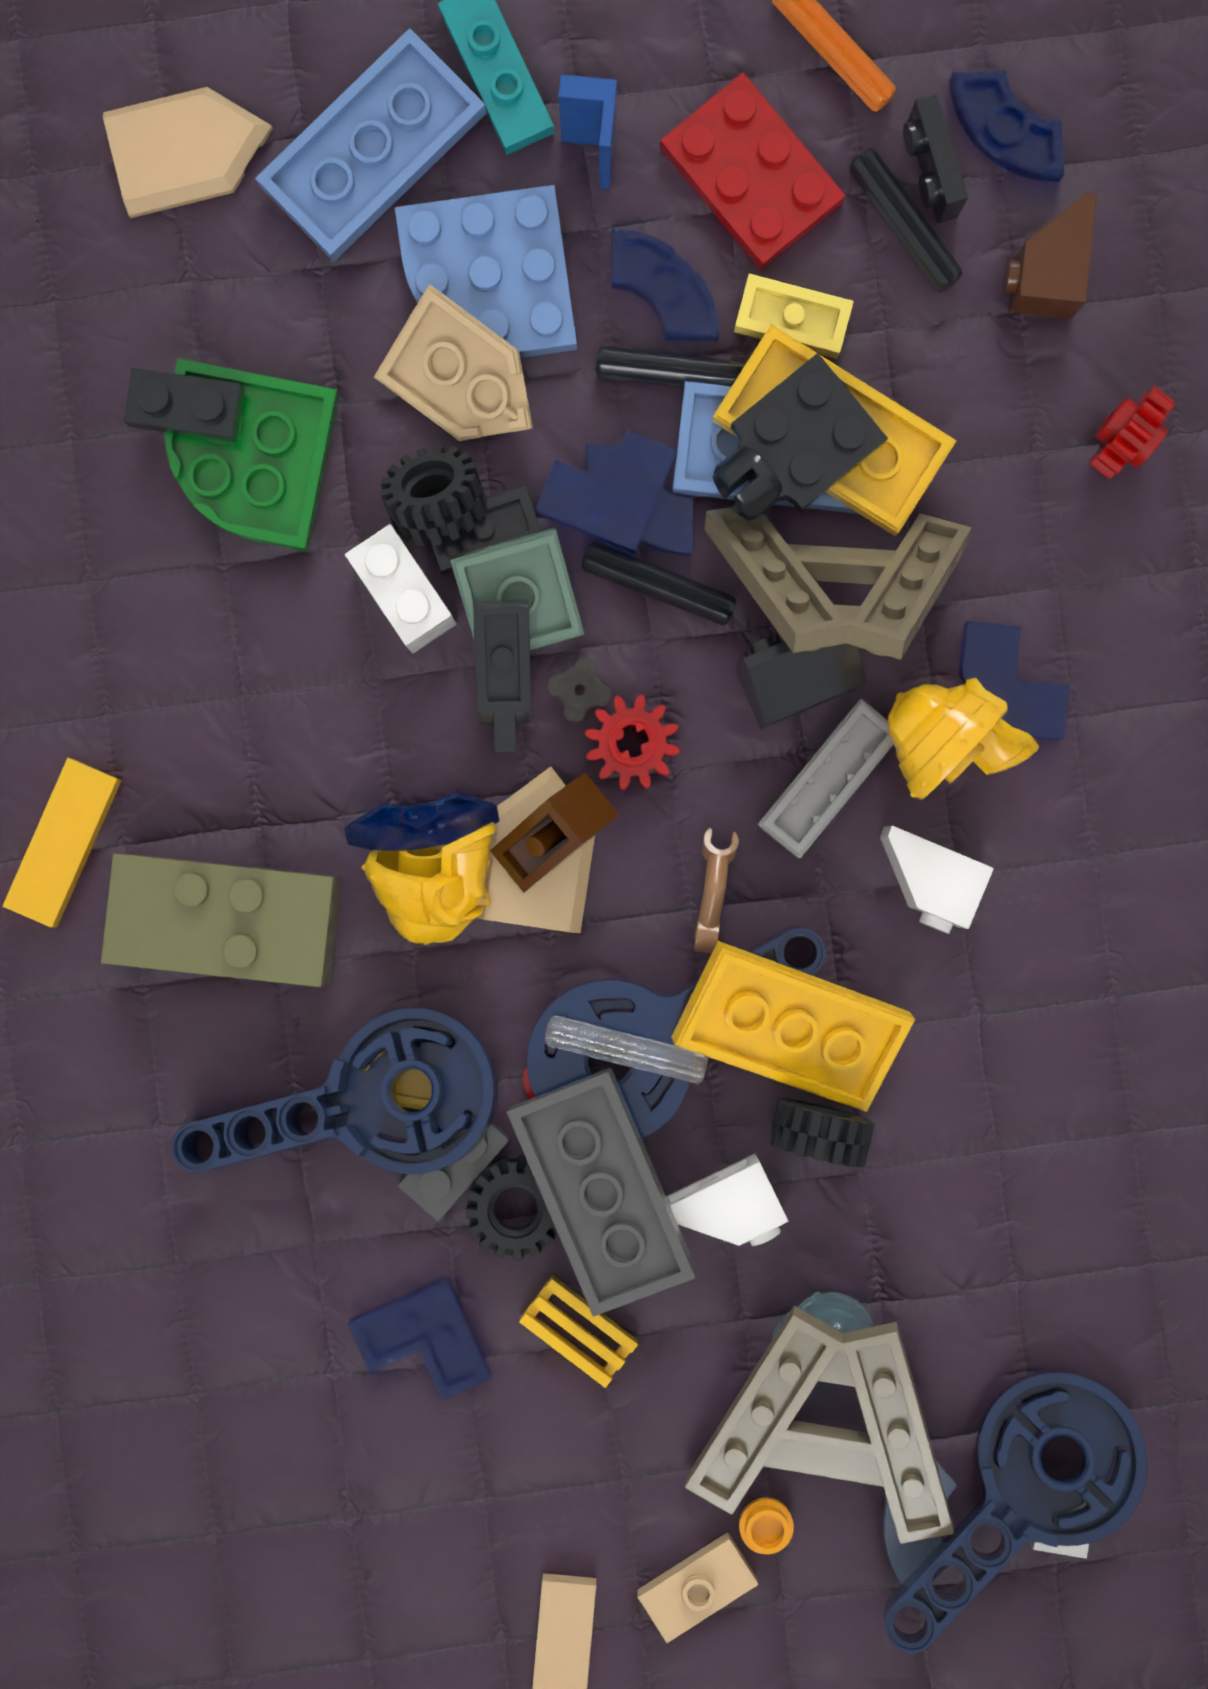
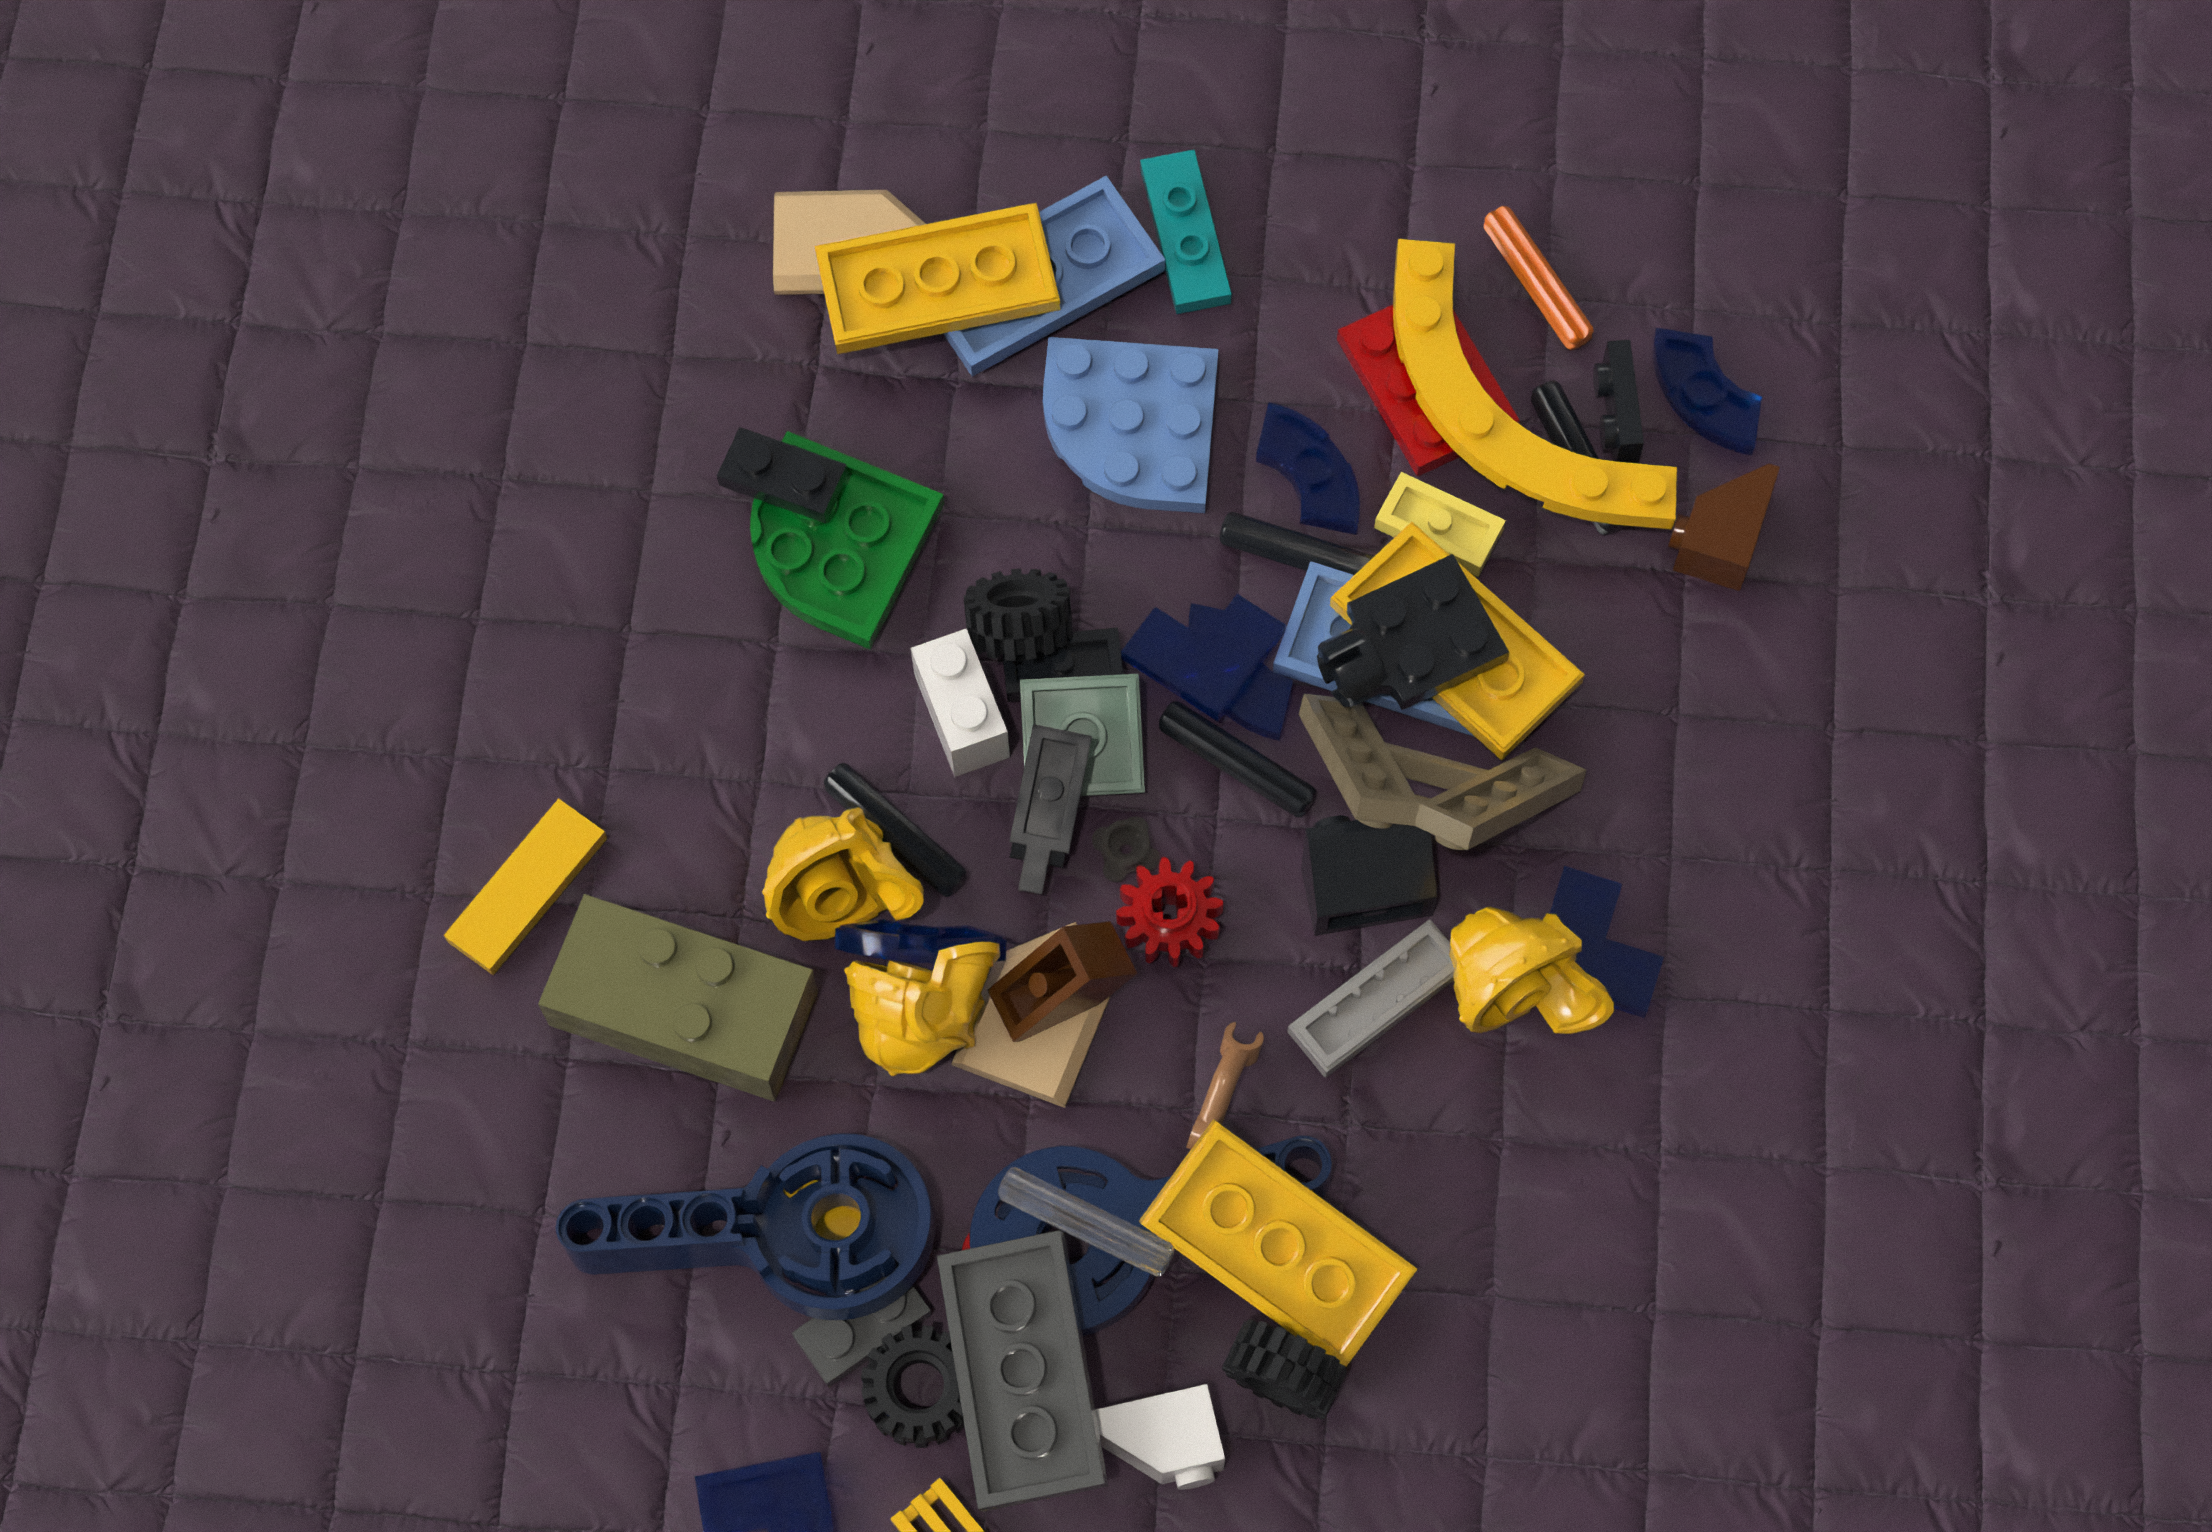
camera: 10 degrees right, 20 degrees down
tan tile [374,285,533,441] -> none
blue panel [559,74,617,189] -> none
white slope [880,826,994,934] -> none
red gear [1089,385,1175,480] -> none
none -> yellow head [762,807,924,941]
none -> yellow tile [814,202,1061,354]
none -> black axle [824,763,967,897]
none -> yellow plate [1393,239,1677,529]

